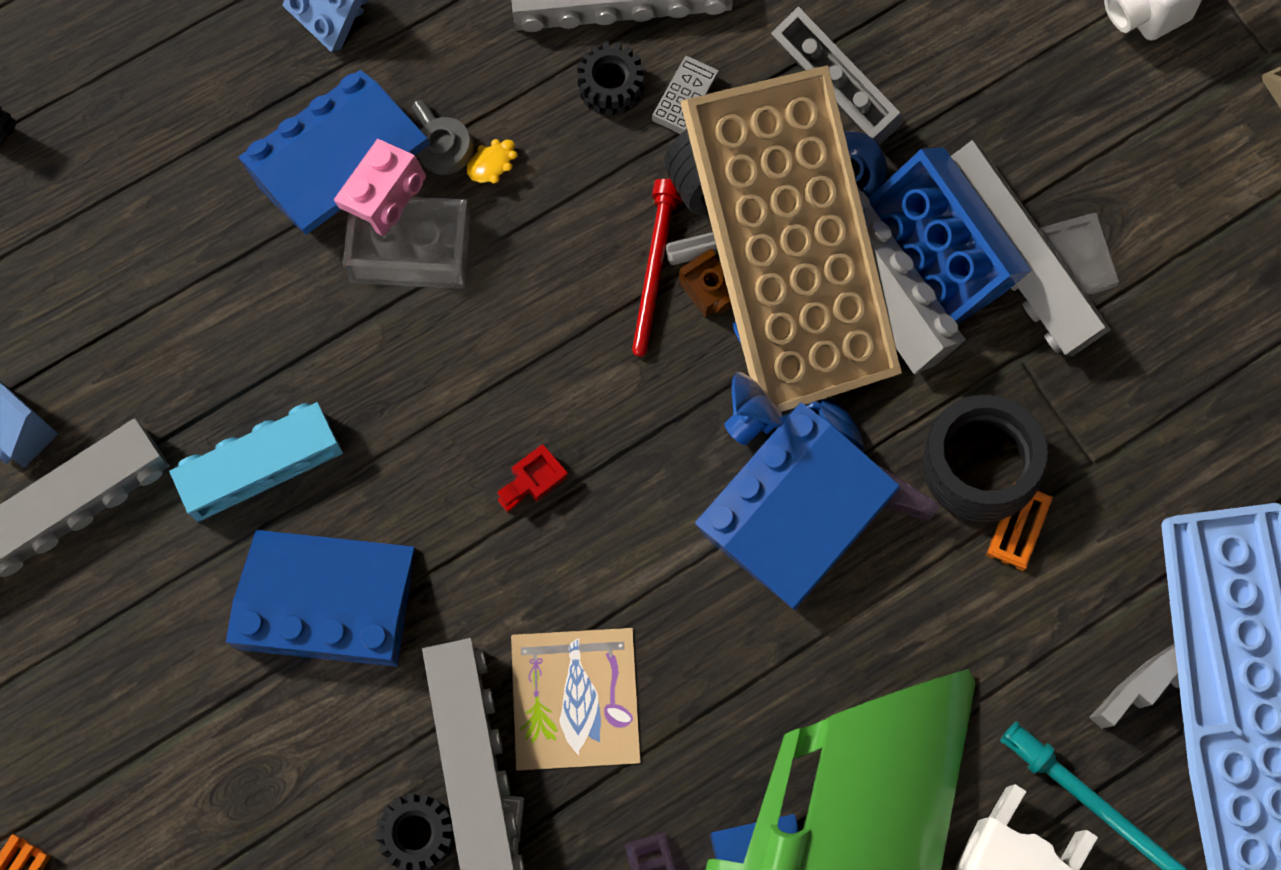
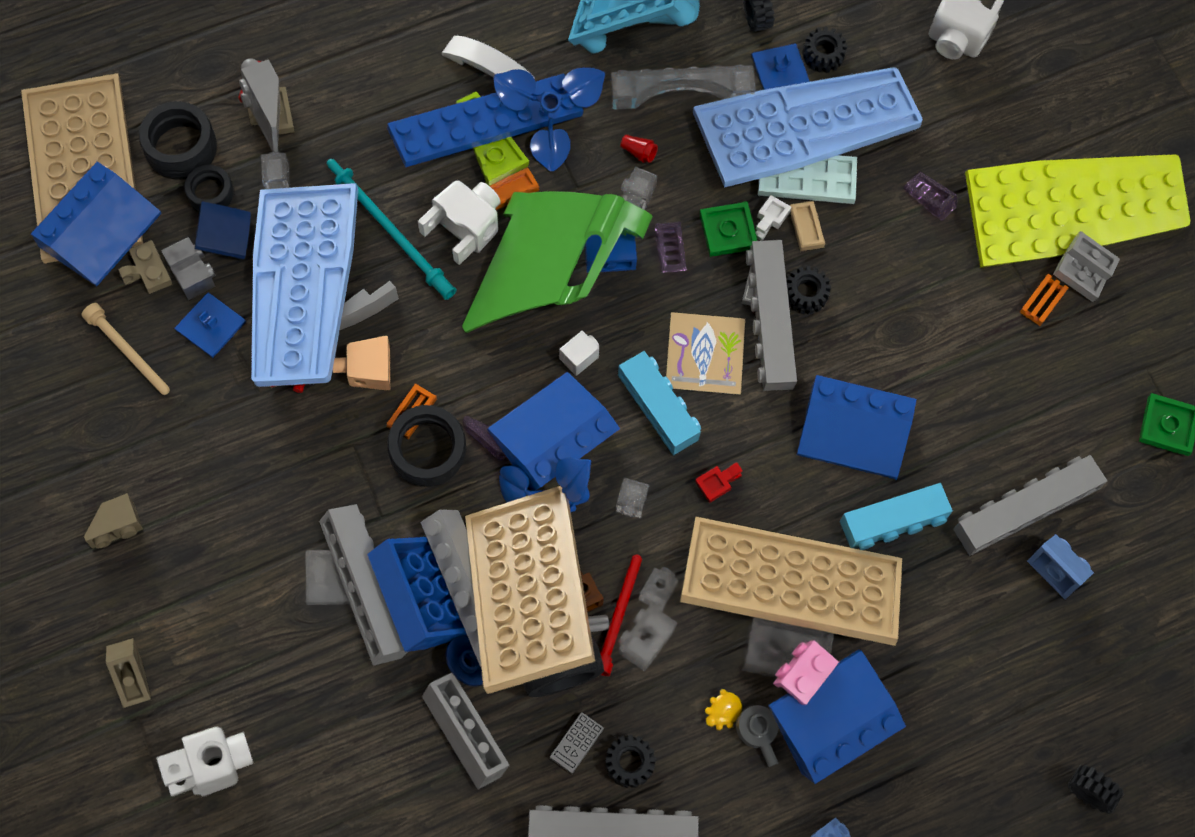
camera: 175 degrees left, 5 degrees down
none -> light nougat torso [333,336,391,390]
none -> white brick [559,331,599,376]
none -> clear brick [616,478,649,518]
none -> medium azure brick [618,351,701,455]
none -> clear brick [618,605,677,672]
none -> clear brick [639,567,678,612]
none -> tan plate [680,517,902,646]

